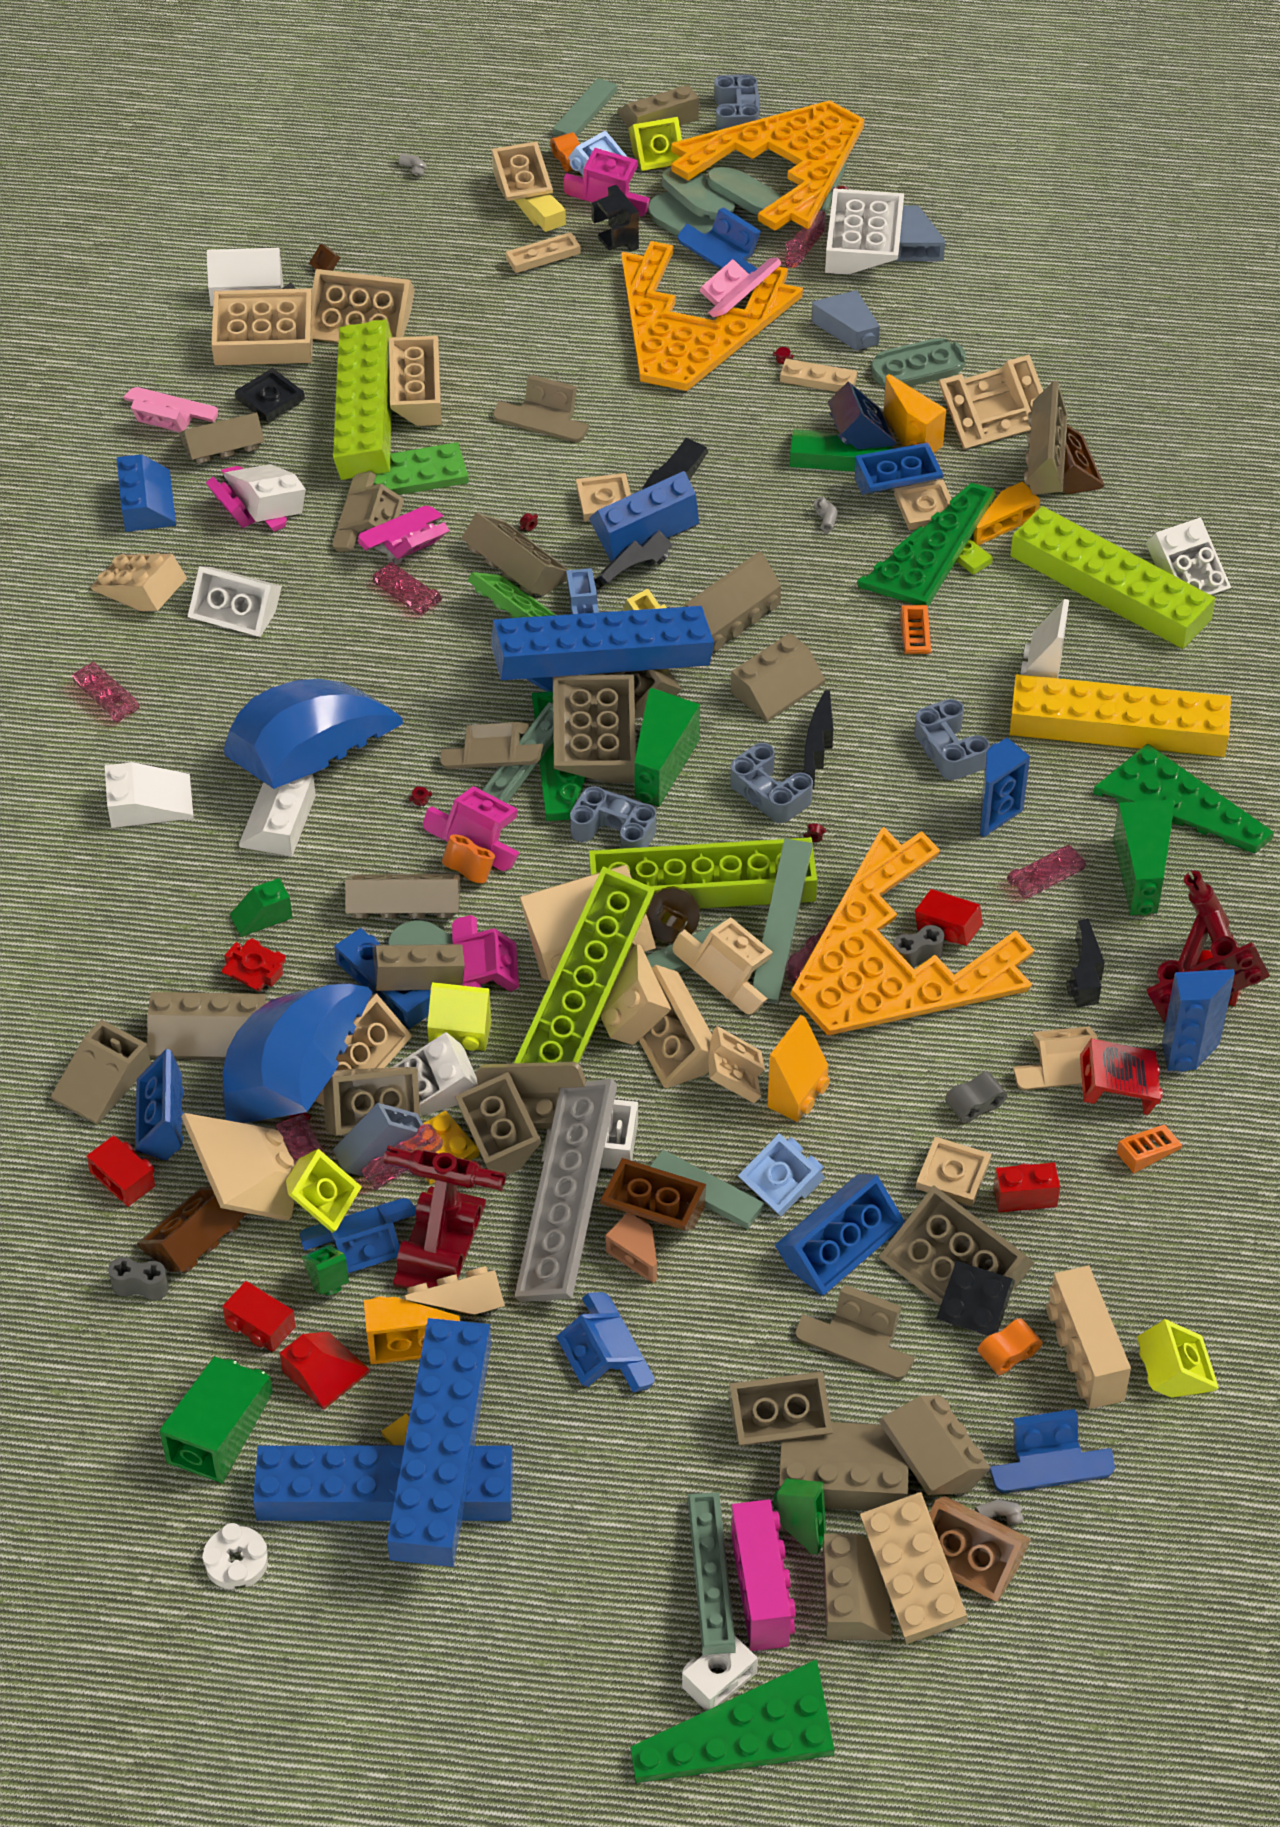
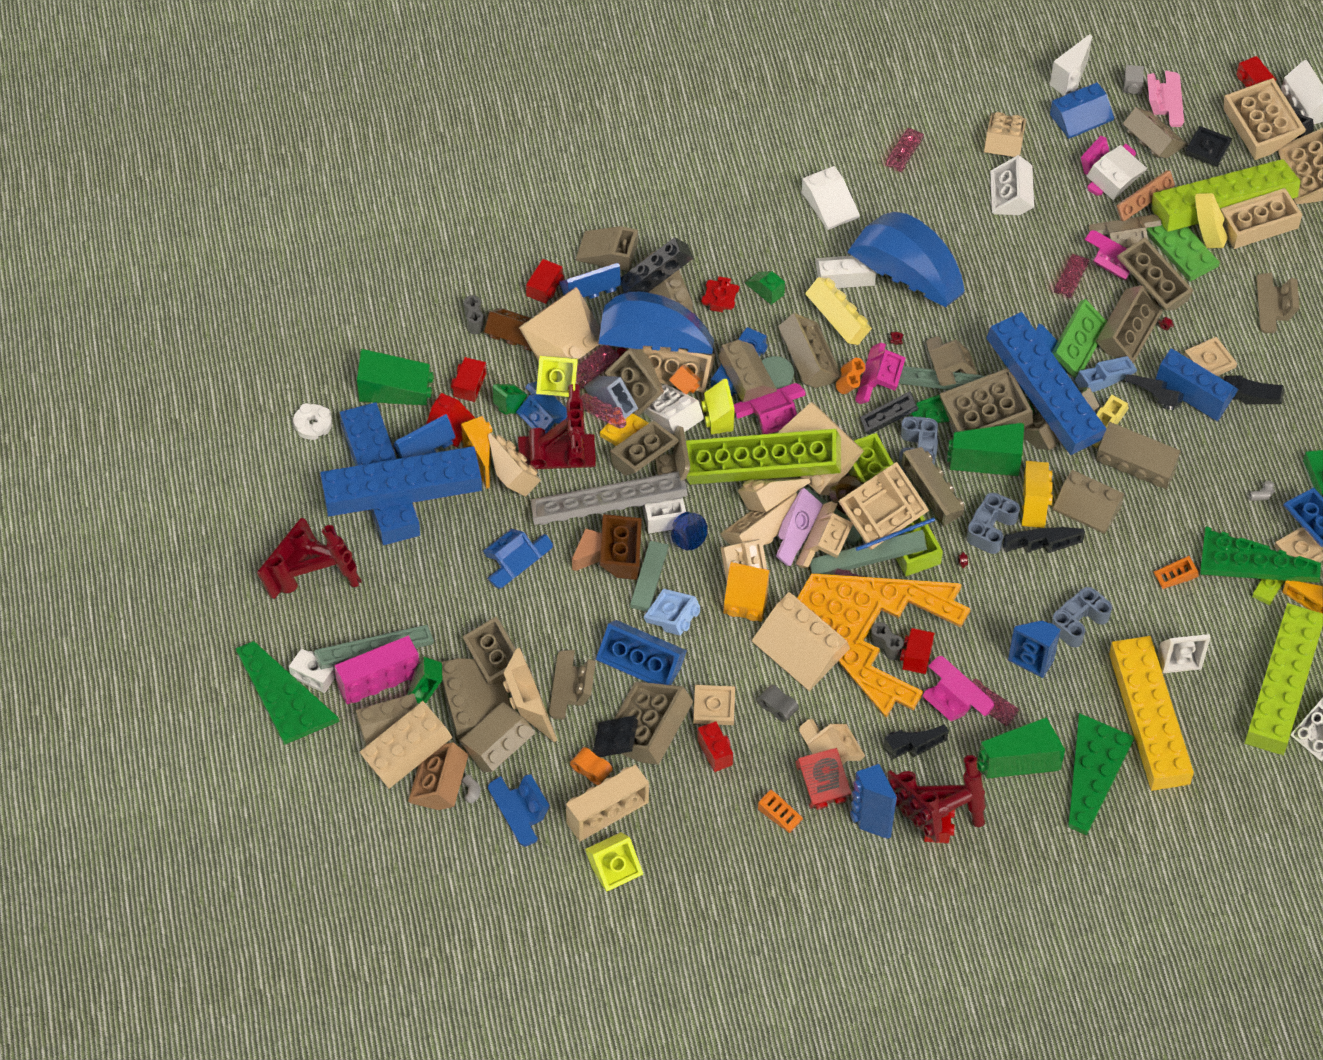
camera: 70 degrees right, 5 degrees up
none -> dark red plate [257,518,362,599]
none -> blue slope [393,414,456,459]
none -> tan slope [503,648,558,742]
none -> black brick [621,237,693,293]
none -> orange brick [669,365,701,394]
none -> clear blue tile [671,512,708,551]
none -> tan slope [752,592,850,692]
none -> lavender piece [776,488,822,566]
none -> light yellow brick [805,277,872,345]
none -> tan slope [838,462,929,550]
none -> blue piece [856,517,935,551]
none -> black hinge [860,391,919,435]
none -> dark tan slope [901,447,965,527]
none -> dark pink plate [923,656,994,722]
none -> yellow wedge [1022,461,1053,528]
none -> white slope [1050,34,1092,96]
none -> nougat bracket [1117,170,1175,221]
none -> dark tan slope [1117,237,1193,311]
none -> light grey brick [1123,65,1144,94]
none -> light yellow slope [1195,193,1228,248]
none -> red brick [1236,56,1276,88]

